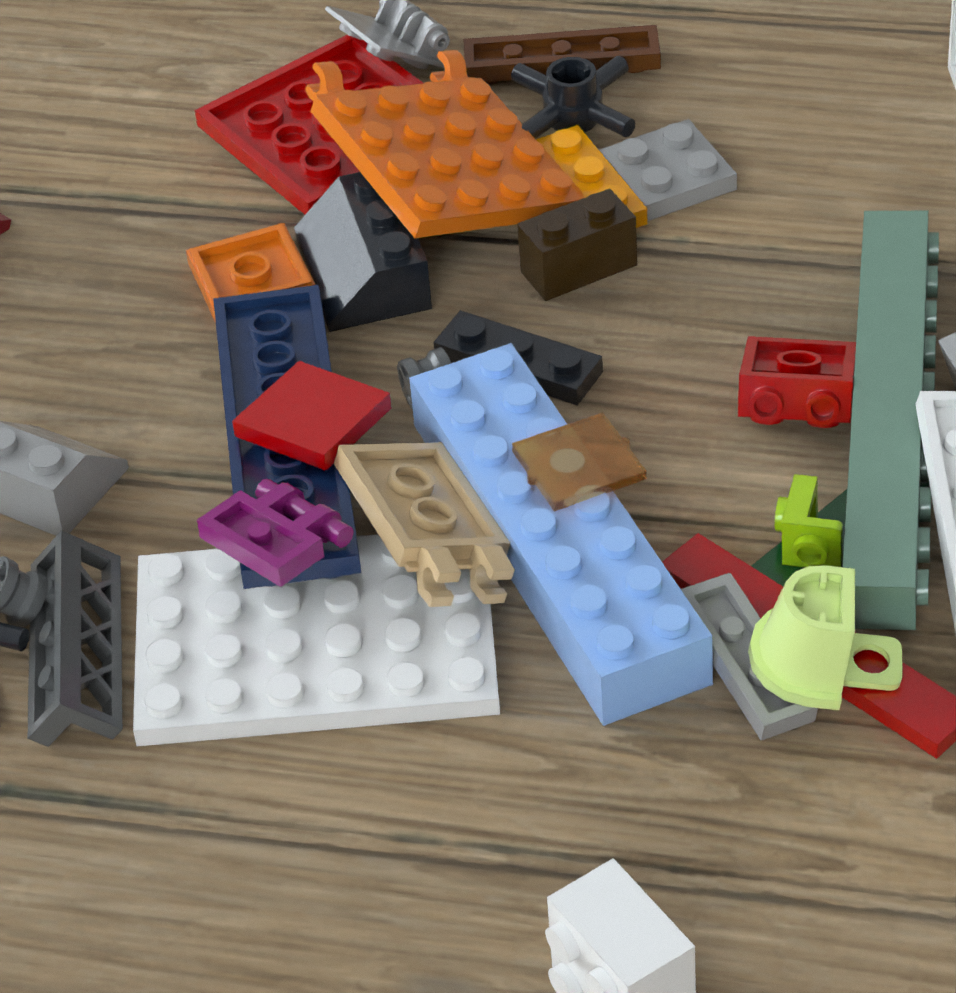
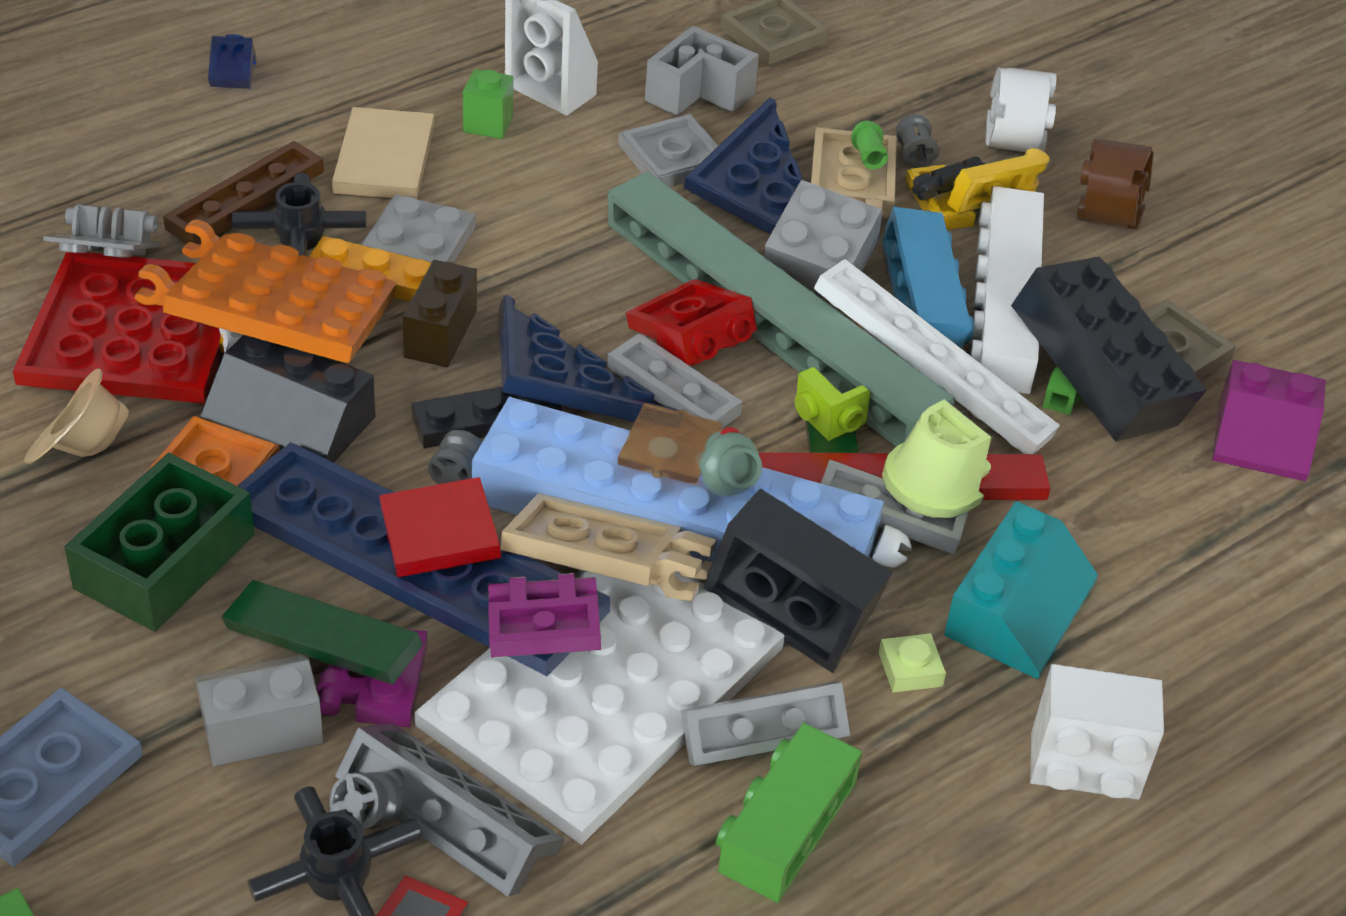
camera: 55 degrees left, 0 degrees up
none -> tan piece [24,368,129,464]
none -> dark green brick [64,452,255,632]
none -> dark green tile [221,580,423,685]
none -> magenta plate [317,629,428,728]
none -> tan tile [332,107,434,200]
none -> bright green brick [463,69,514,139]
none -> dark blue tile [499,295,683,432]
none -> light grey plate [607,333,743,437]
none -> light grey plate [681,681,850,766]
none -> sand green animal [699,427,762,496]
none -> black slope [704,488,893,673]
none -> bright green brick [716,722,862,903]
none -> white hinge [871,524,912,568]
none -> yellowish green plate [879,633,946,693]
none -> teal slope [944,501,1098,679]

